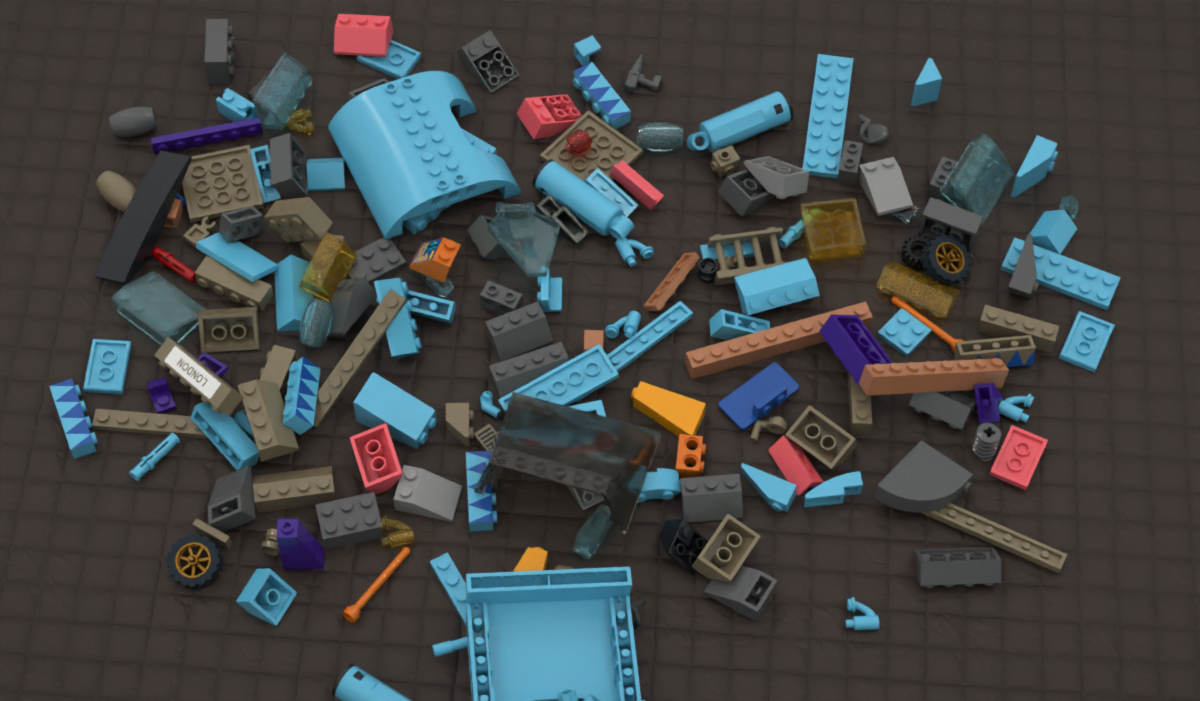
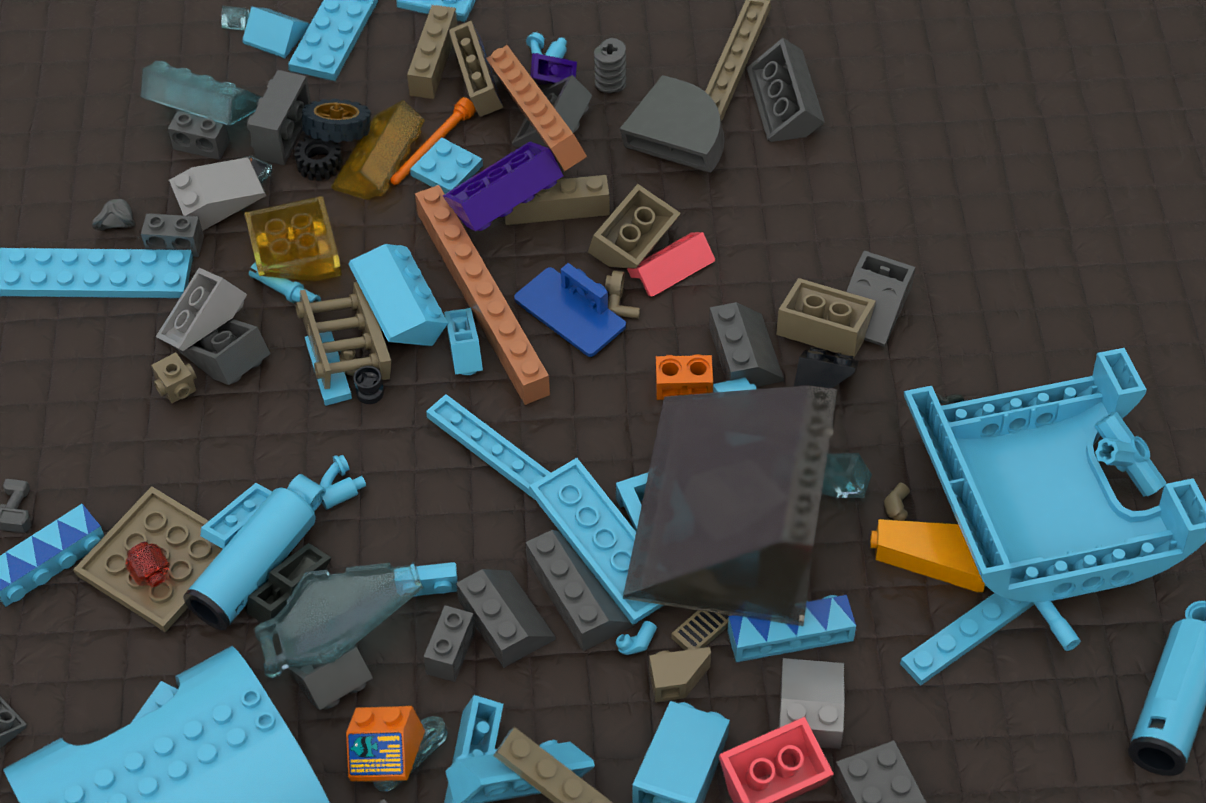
camera: 95 degrees left, 5 degrees down
orange piece [342,547,410,623] -> none
clear yellow plant [380,515,415,547] -> none
coral slope [516,94,582,139] -> none
nougat brick [584,330,604,352] -> none
medium azure plant [605,311,641,338] -> none
coral panel [610,160,664,210] -> none
light orange slope [631,381,706,437] -> none
clear light blue piece [637,122,683,152] -> none
nougat plate [643,252,700,311] -> none
medium azure piece [687,90,794,153] -> none
medium azure slope [741,463,797,513] -> none
medium azure slope [804,471,863,508] -> none
medium azure plant [845,597,879,631] -> none
medium azure slope [911,58,942,106] -> none
coral plate [989,425,1048,490] -> none
dark grey slope [1008,233,1039,300] -> none
medium azure slope [1011,135,1058,198] -> none

